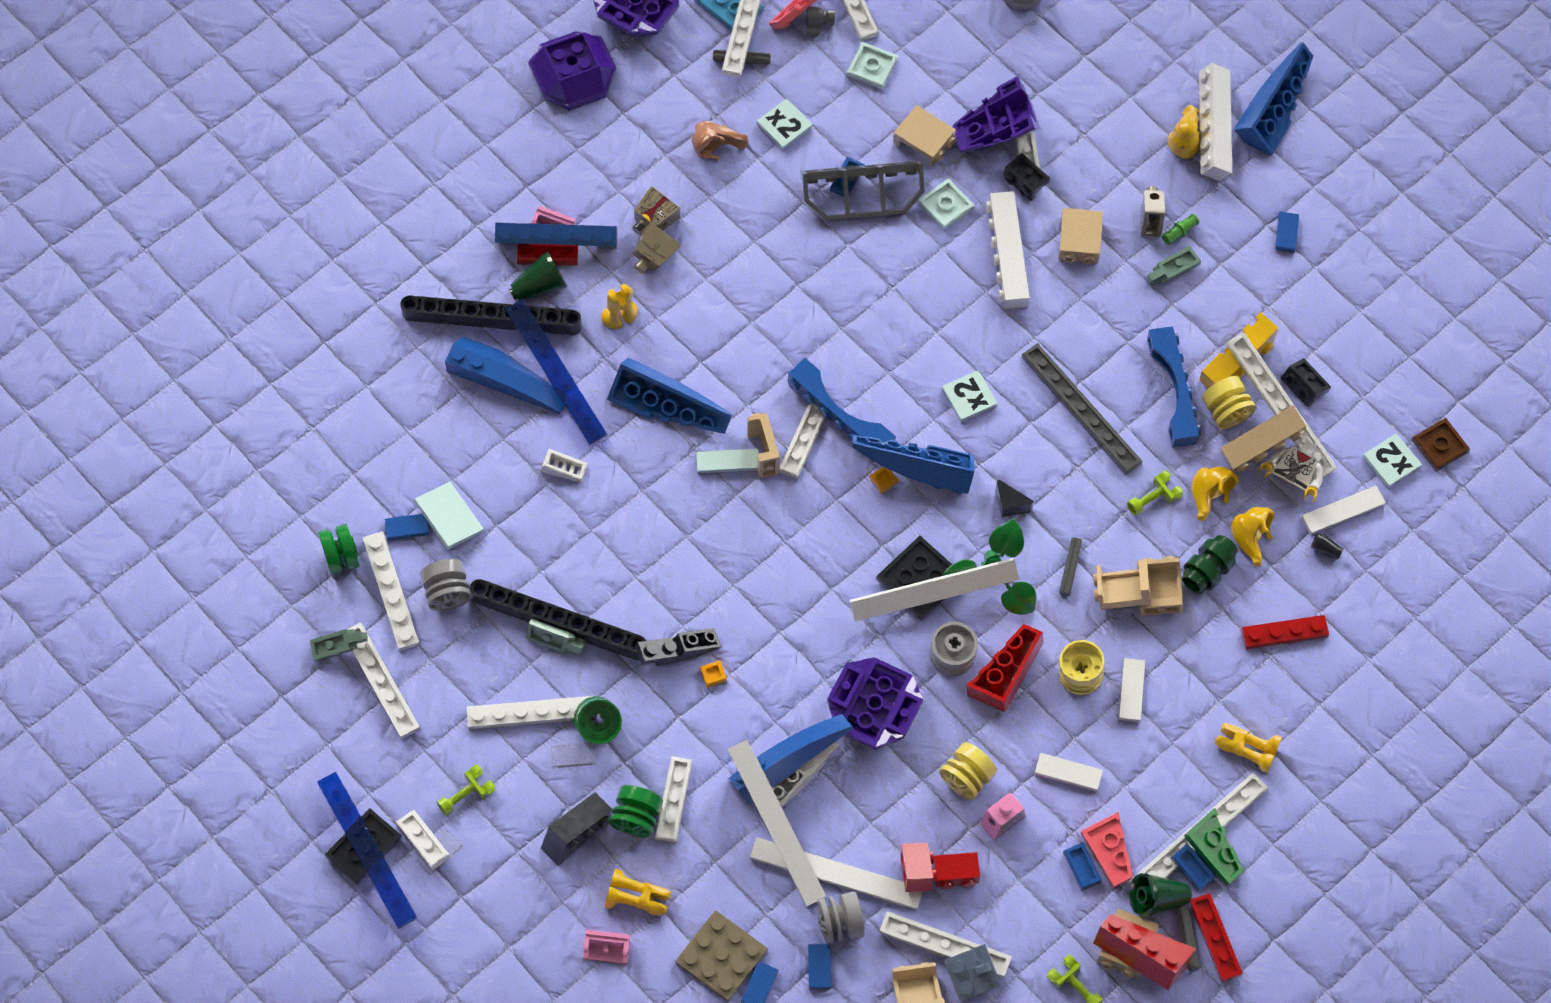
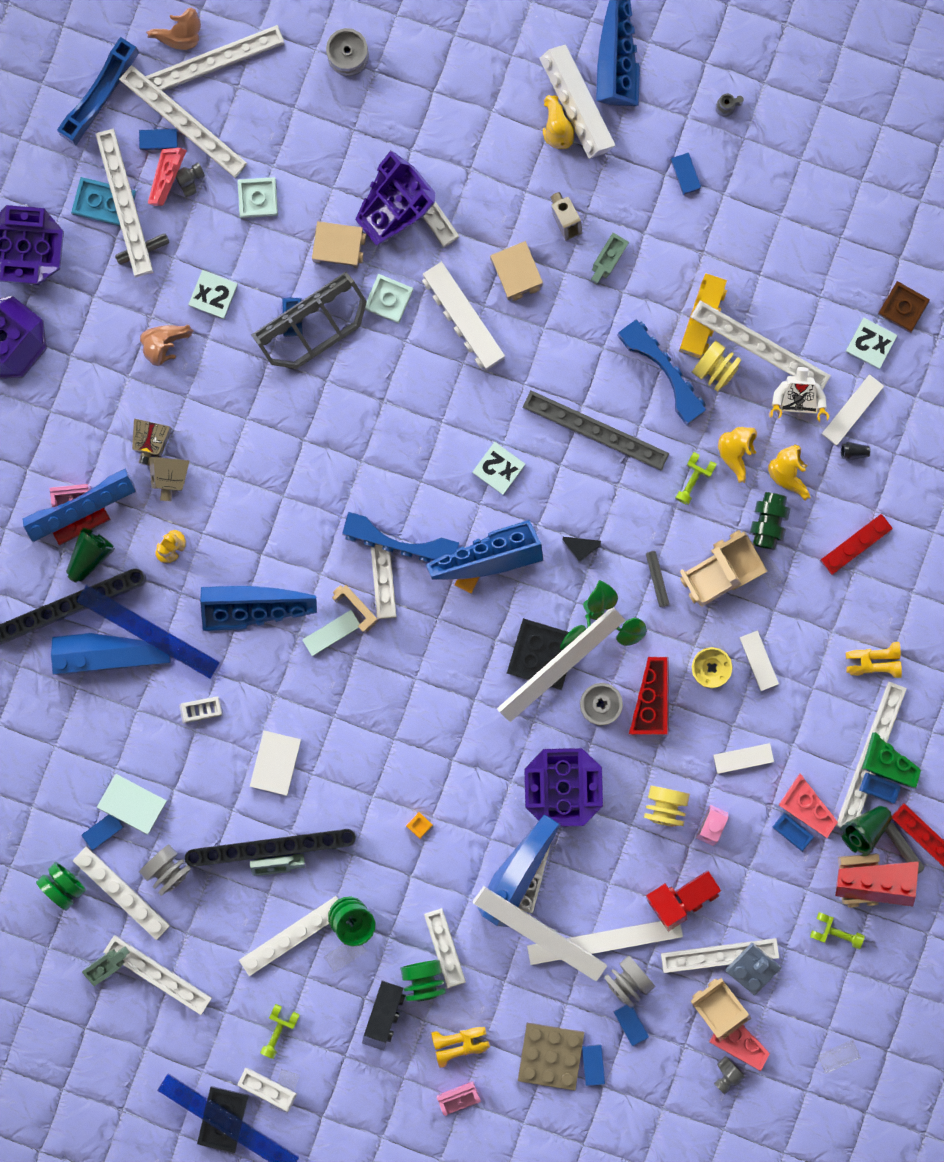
camera: 20 degrees left, 20 degrees up
black slope [635,628,721,666] -> none
black bracket [1004,153,1050,201] -> none
bright green pin [1161,213,1199,245] -> none
tan brick [1220,405,1306,473] -> none
black bracket [1281,358,1331,407] -> none
none -> white tile [250,730,301,796]
none -> dark grey piece [715,93,744,117]

